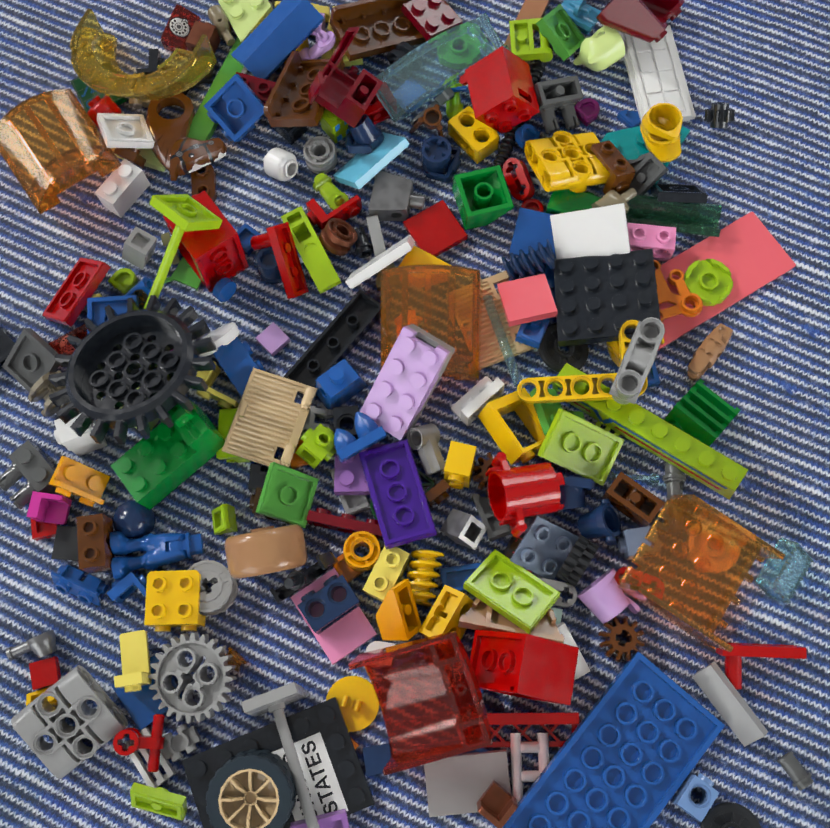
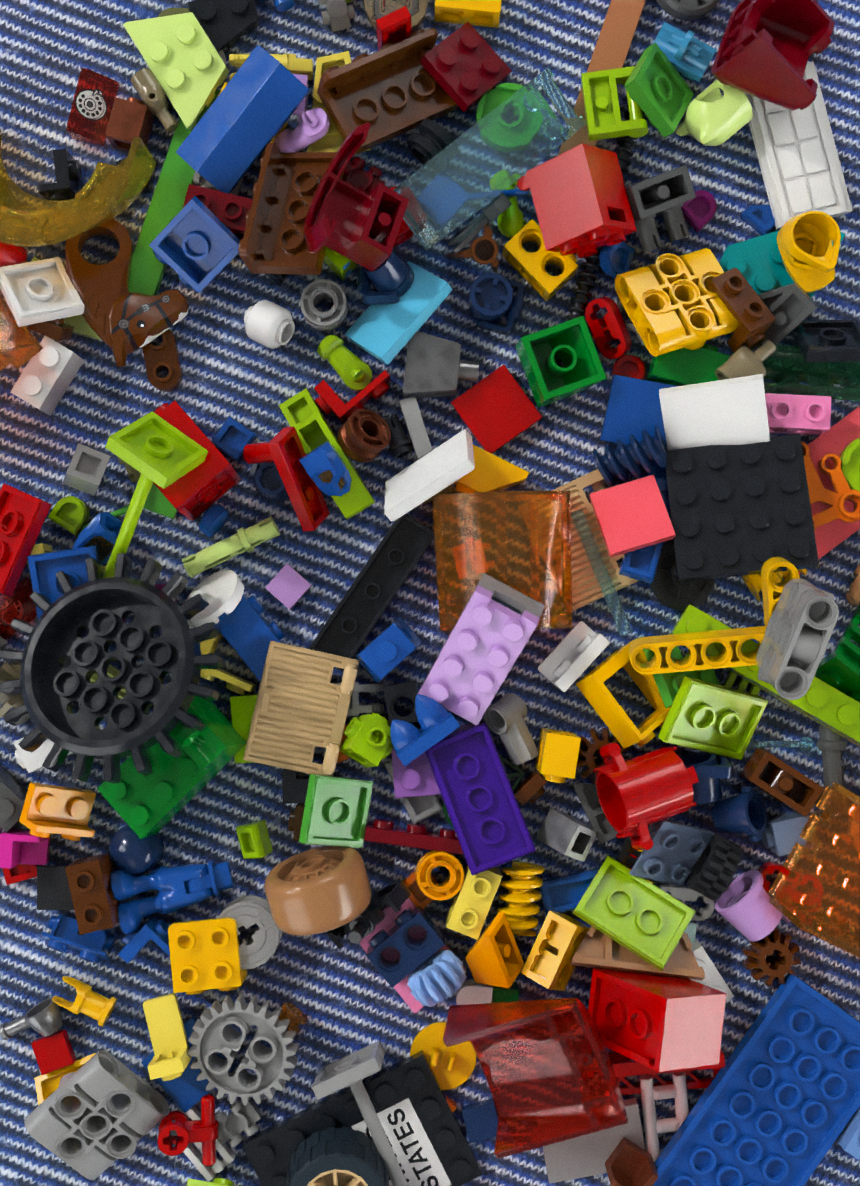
camera: 10 degrees left, 15 degrees up
none -> yellow piece [52,976,117,1027]
none -> yellowish green pin [182,516,280,578]
none -> blue rock [299,440,352,496]
none -> light blue gear [408,950,466,1007]

